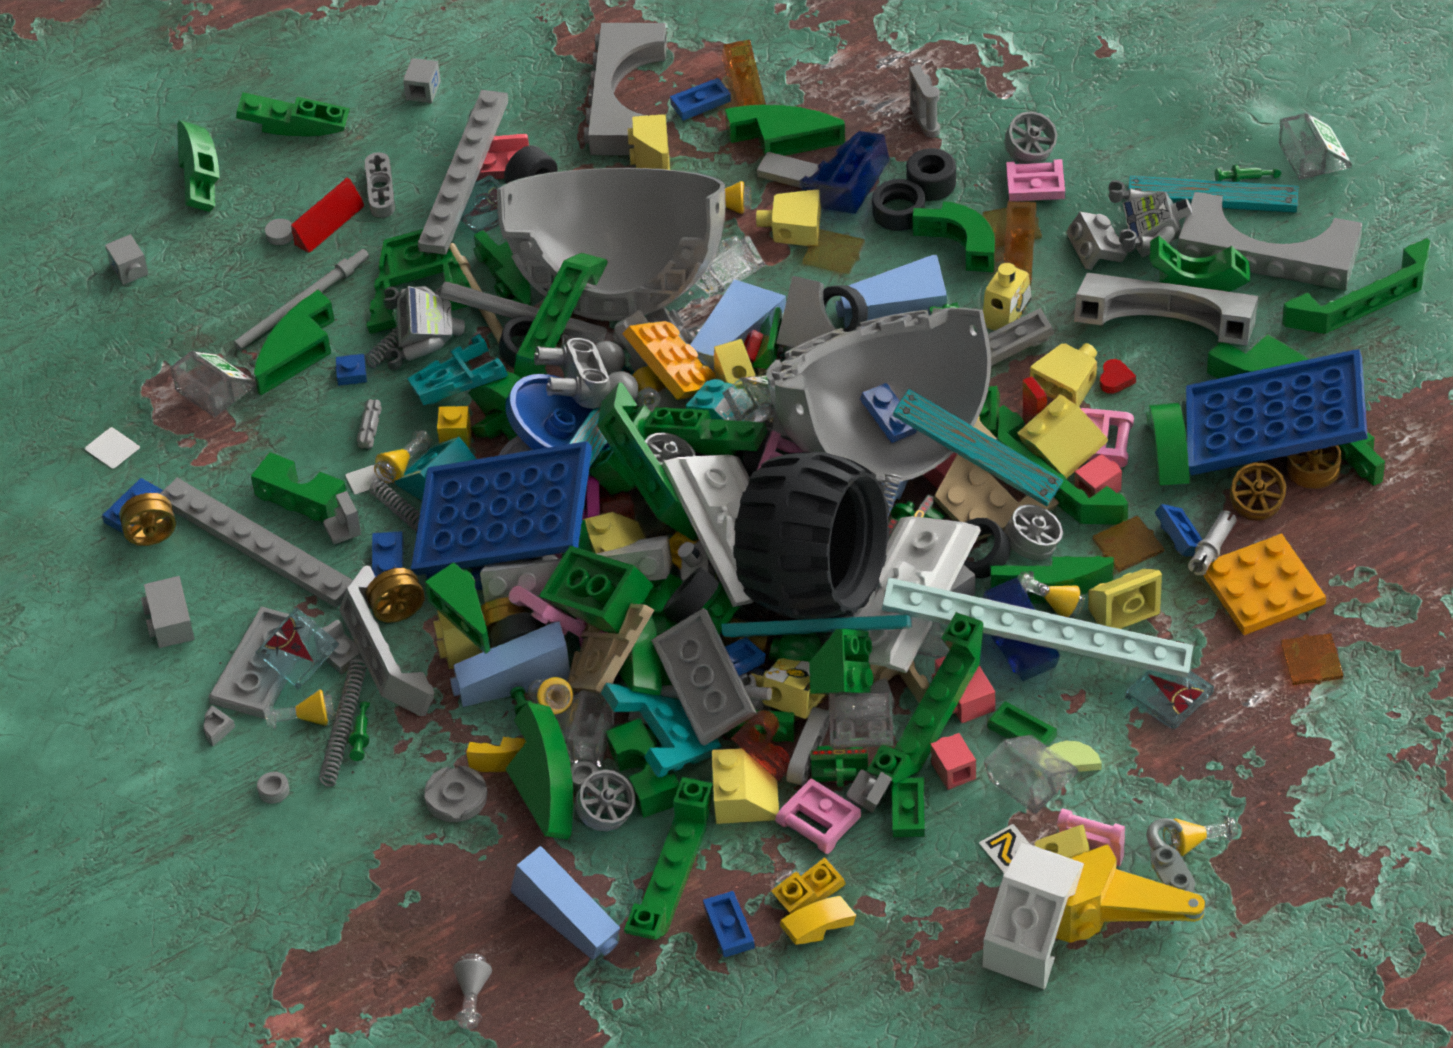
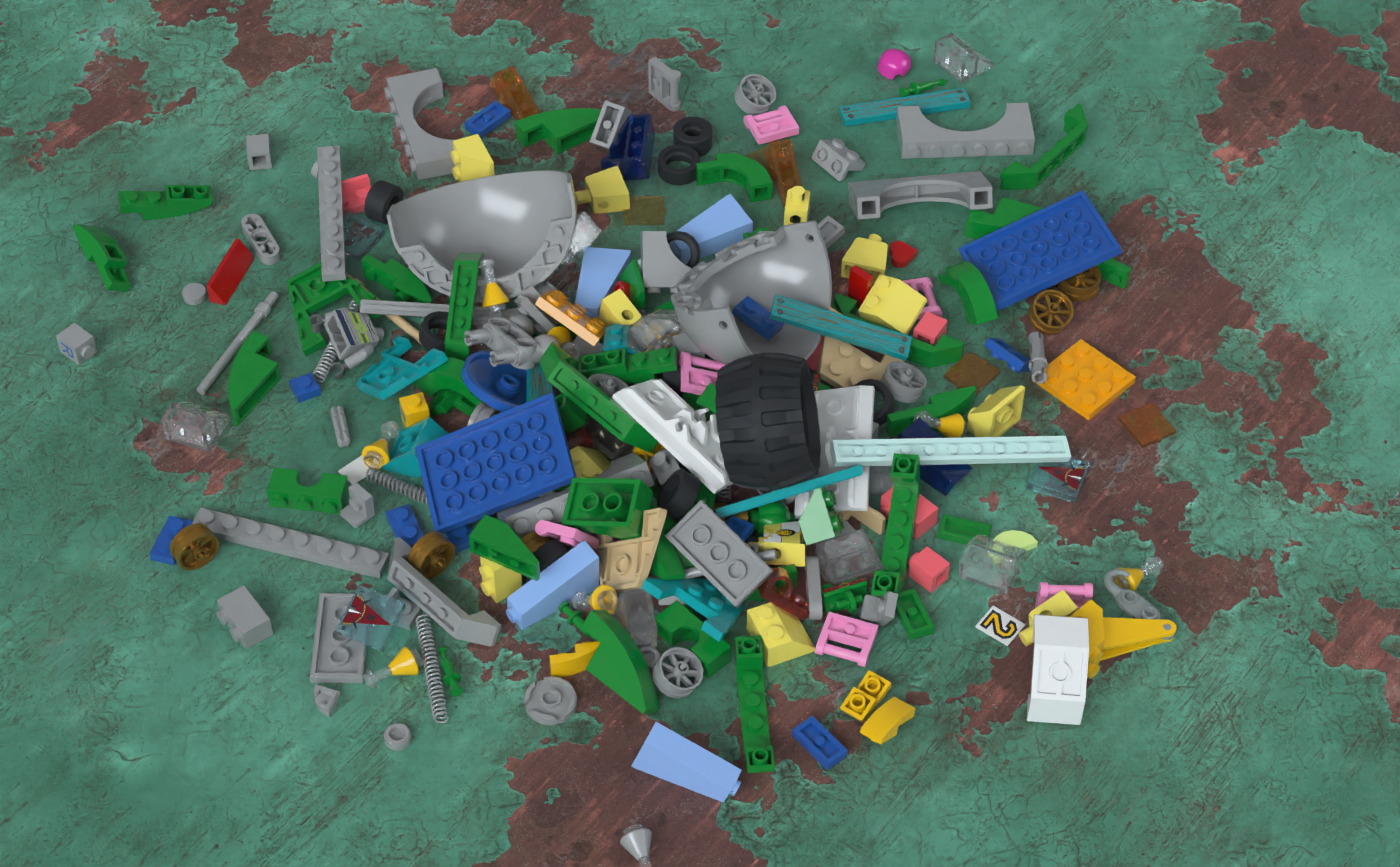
camera: 25 degrees left, 0 degrees up
white sticker [85,427,140,469] -> none
light grey tile [757,152,819,190] -> none
torso [1108,180,1193,258] -> none
green arch [1149,236,1250,292] -> none
none -> piece [478,259,510,313]
none -> light grey brick [590,100,632,153]
none -> dark pink hair [877,48,912,80]

